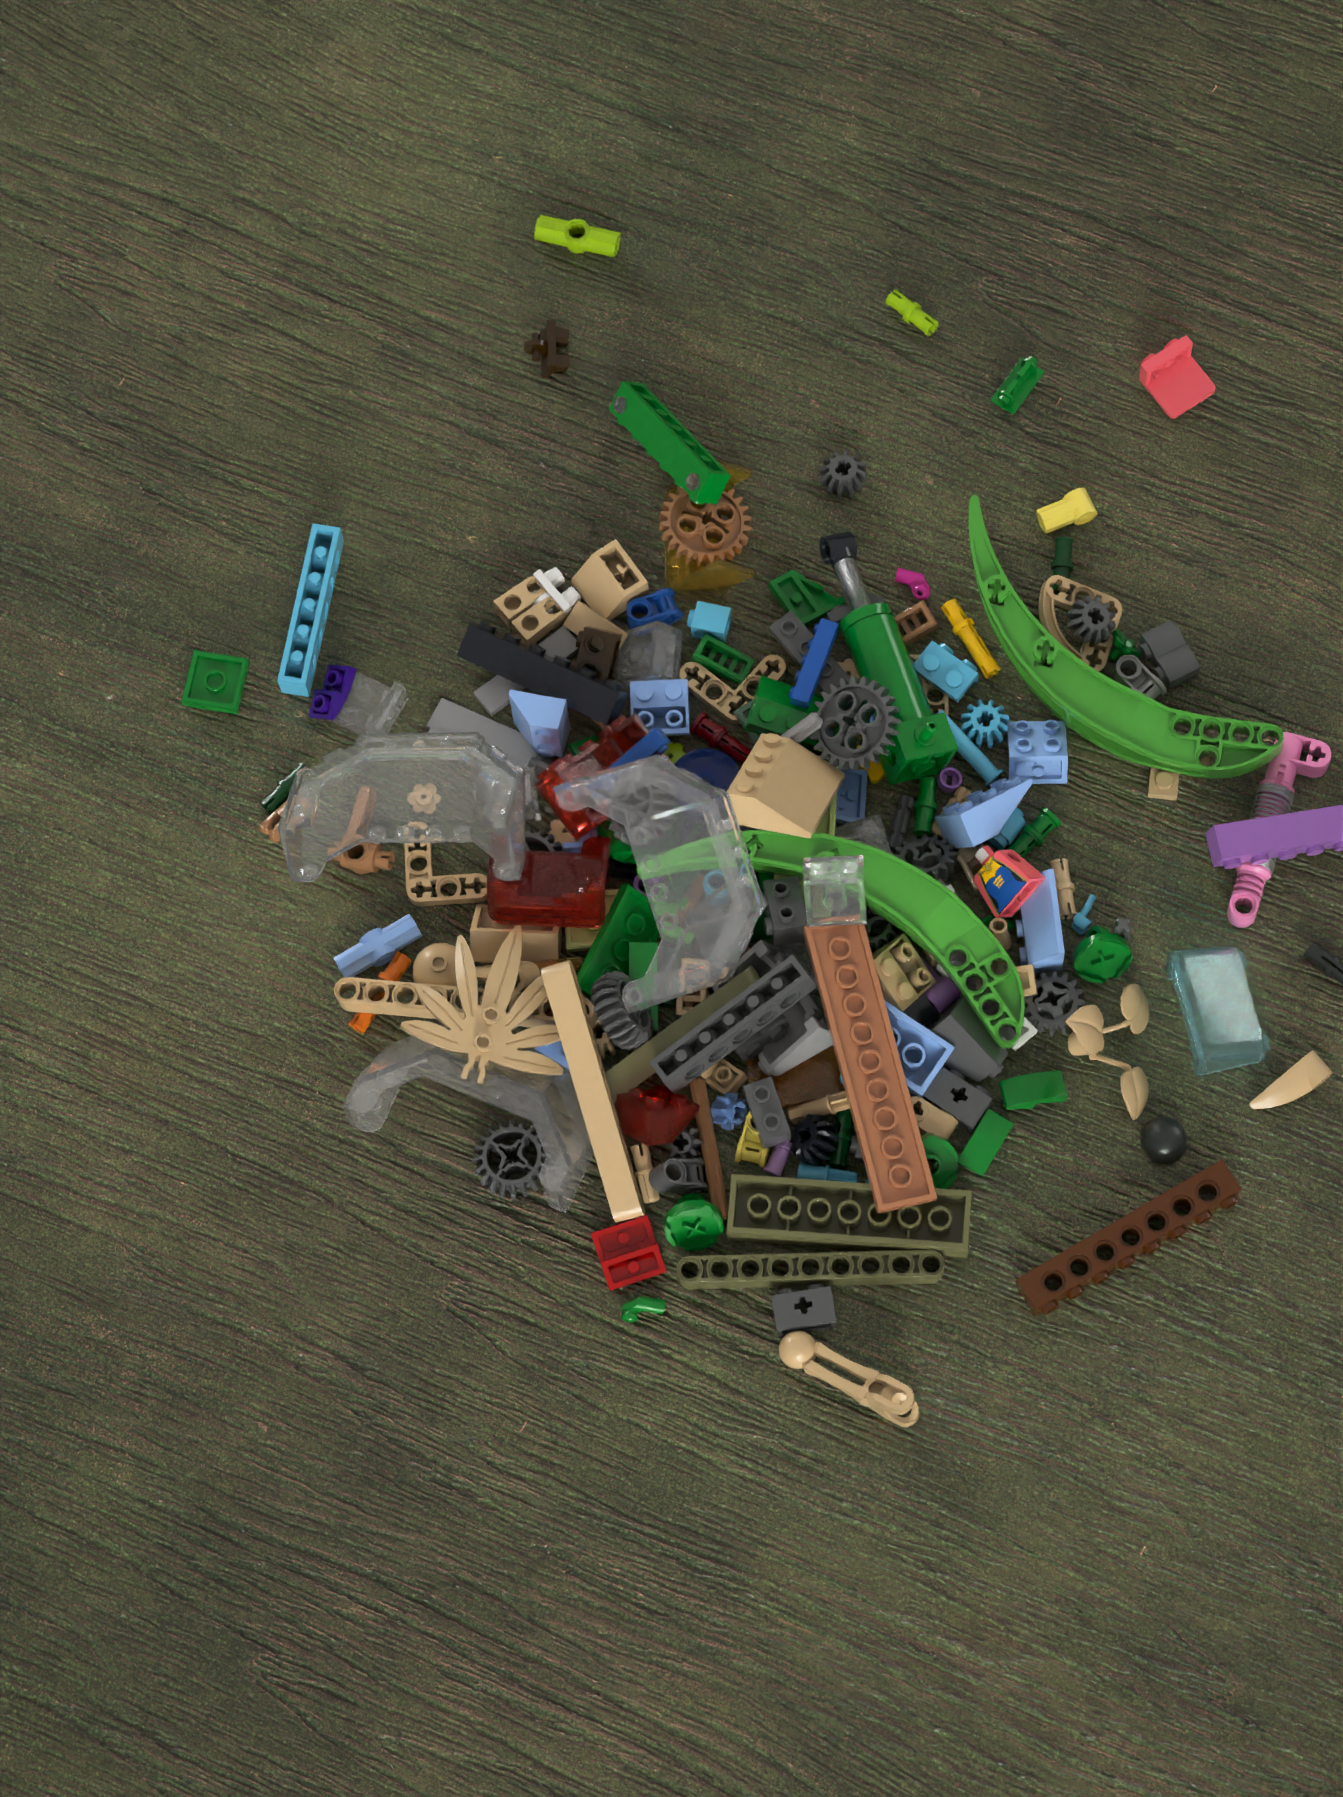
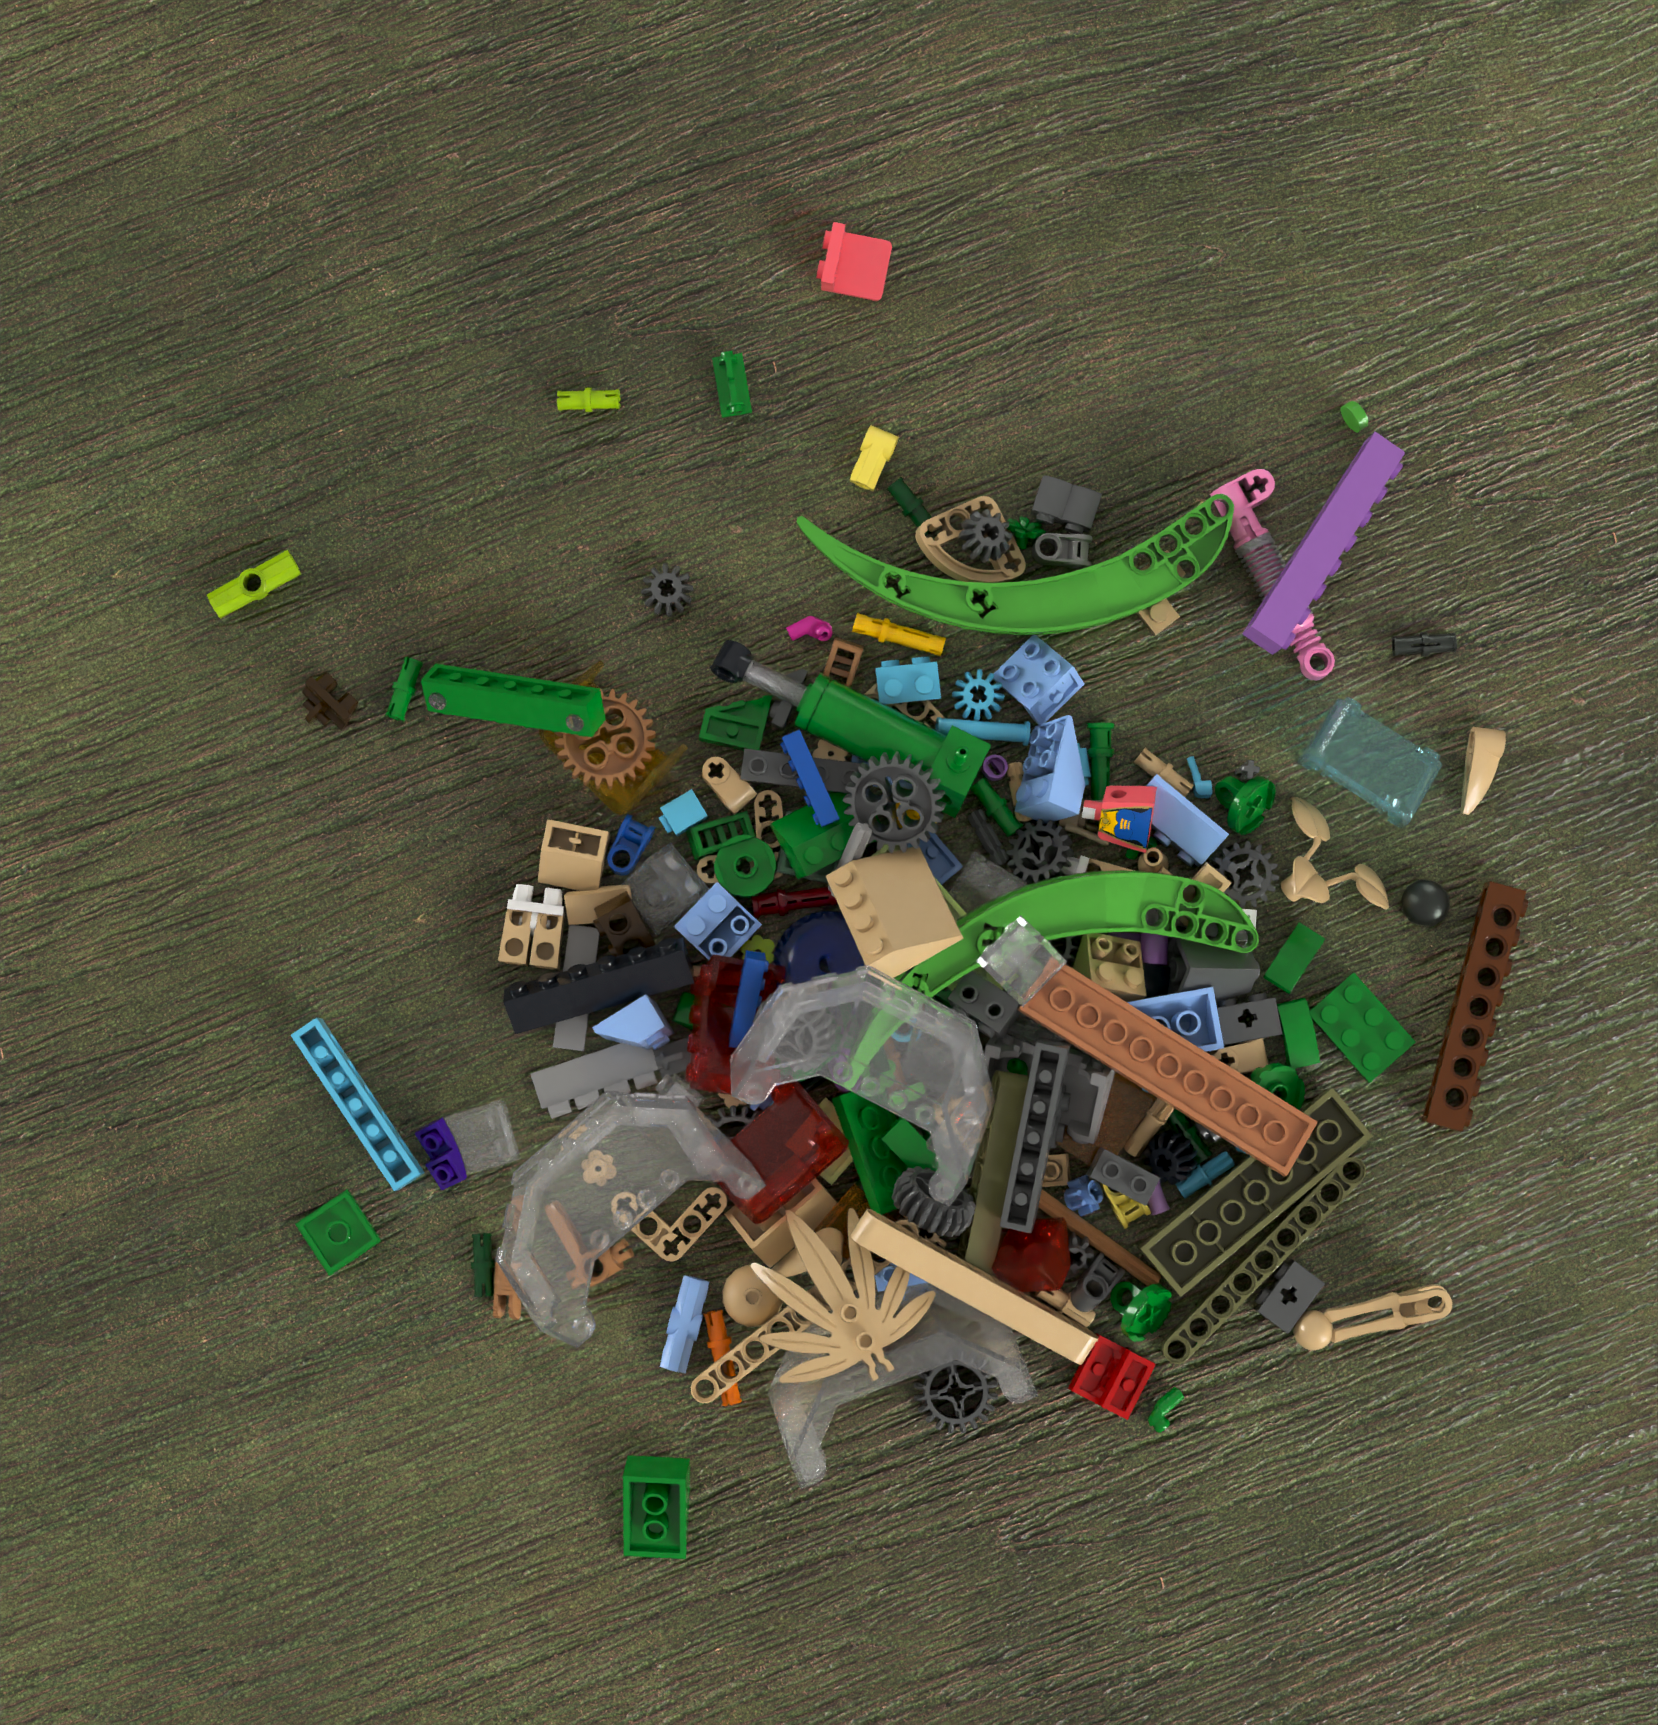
camera: 50 degrees left, 15 degrees up
none -> green pin [385,657,423,722]
none -> green slope [623,1455,690,1559]
none -> tan piece [702,757,757,815]
none -> green plate [714,835,777,898]
none -> green plate [1310,972,1416,1083]

